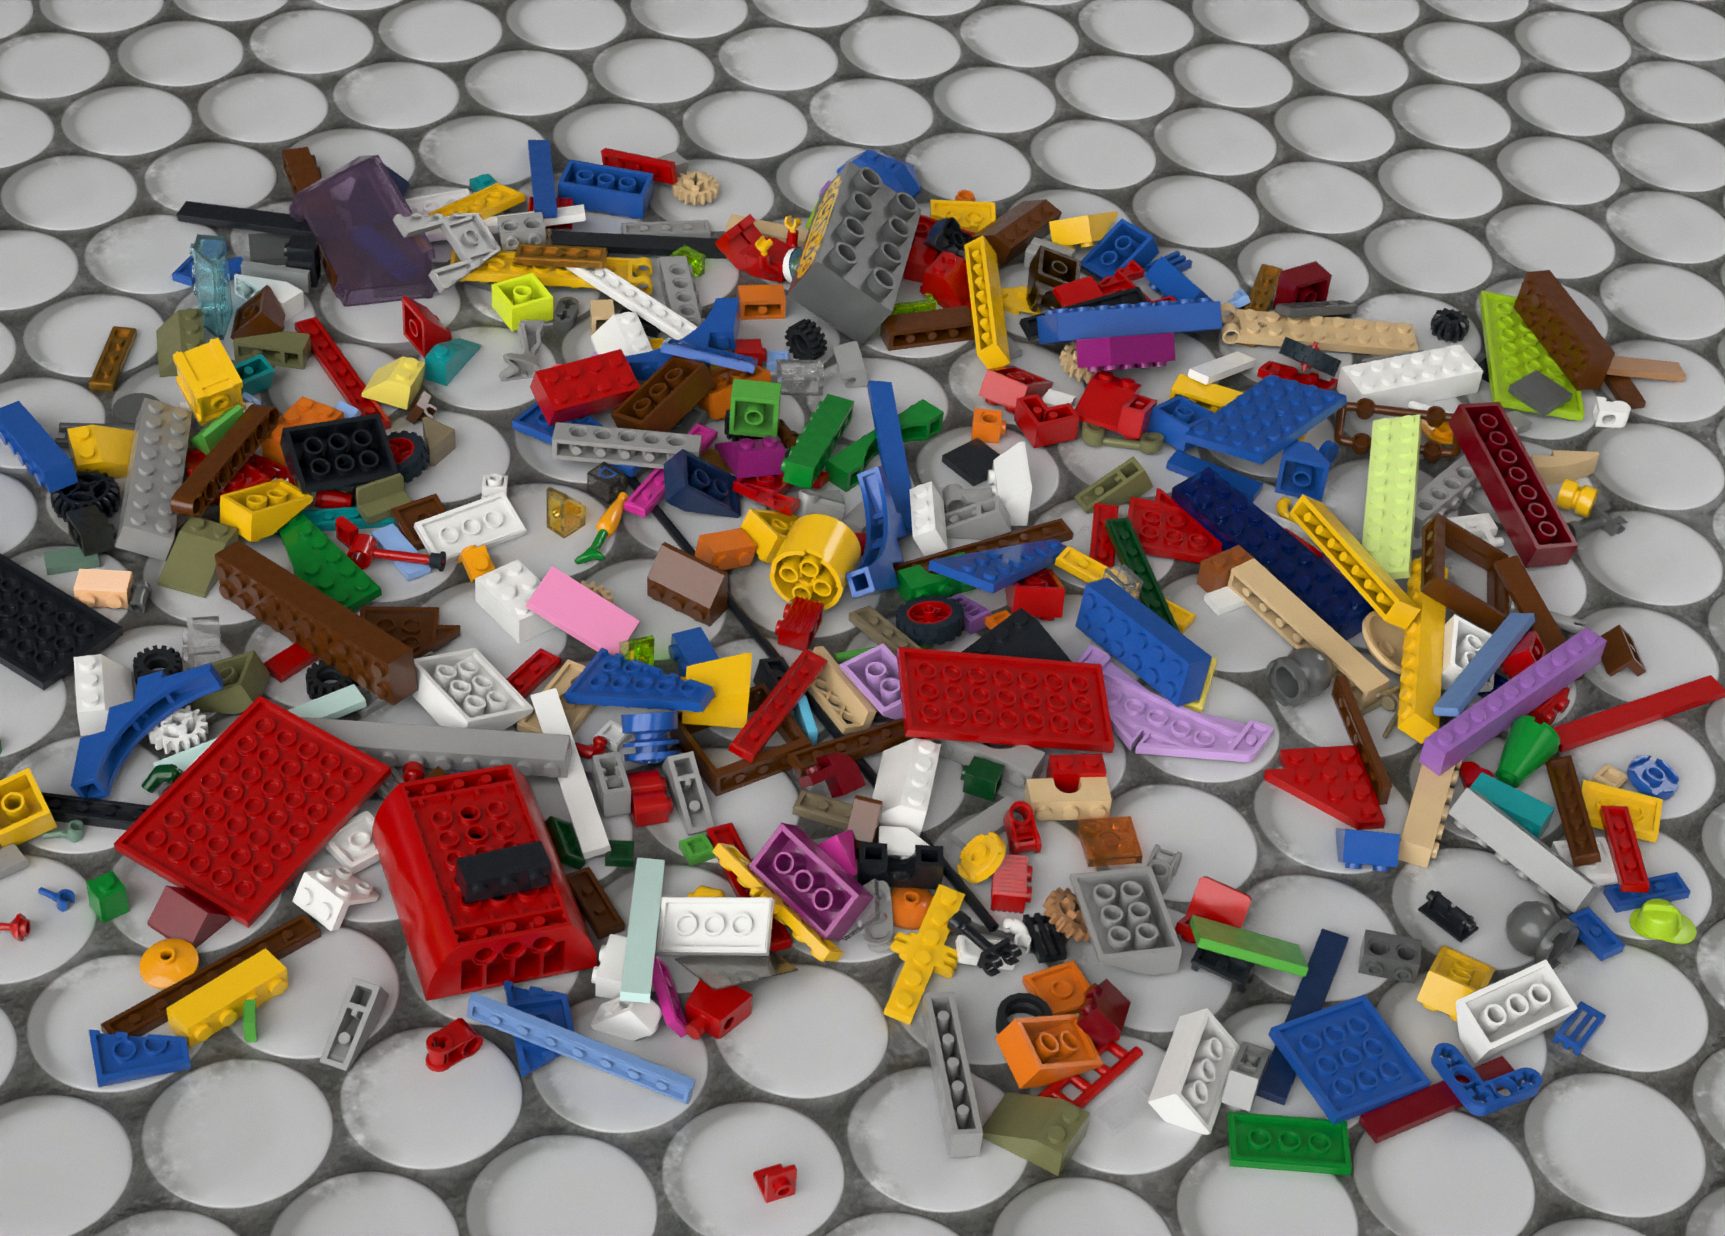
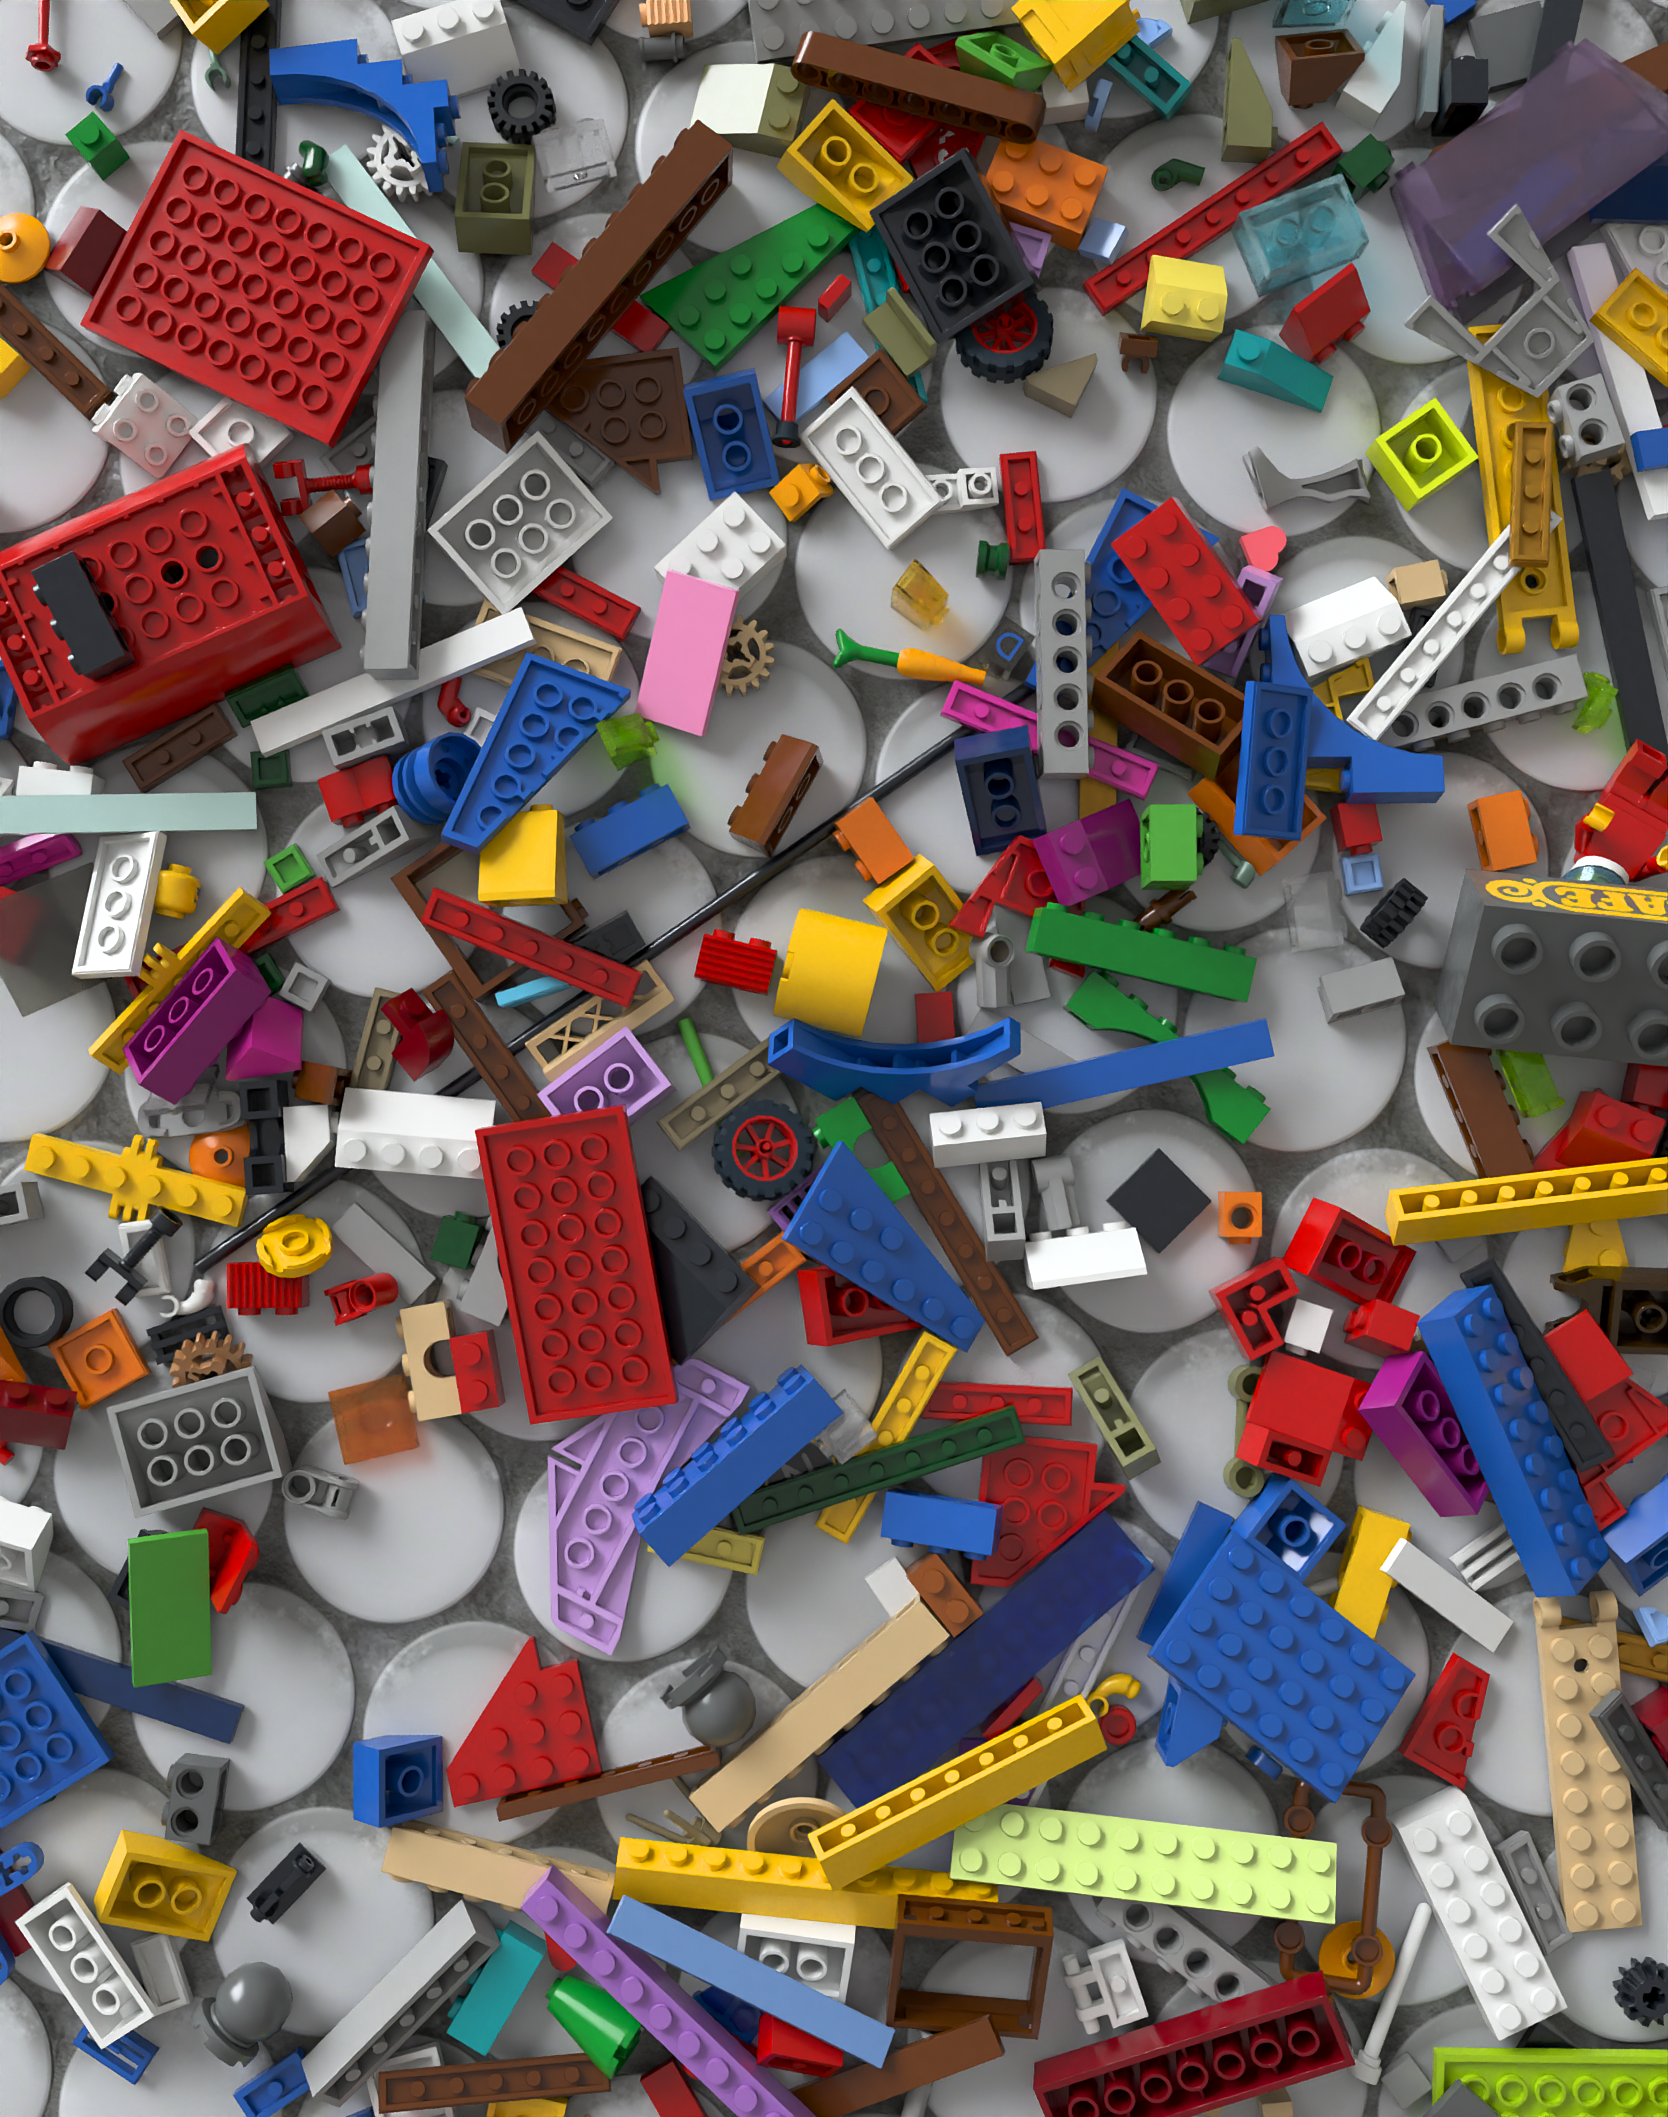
camera: 90 degrees right, 45 degrees up
dark grey beam [553,297,579,331] -> none
black wheel [1279,337,1341,377] -> none
none -> blue slope [683,368,780,501]
none -> blue brick [880,1488,1004,1560]
none -> dark green wheel [976,540,1009,580]
none -> red tile [999,451,1046,565]
none -> dark green arm [1151,158,1205,191]
none -> clear light blue brick [1231,173,1370,298]
none -> dark green brick [1330,133,1395,204]
none -> red brick [1343,1299,1420,1359]
none -> white tile [1449,1520,1520,1591]

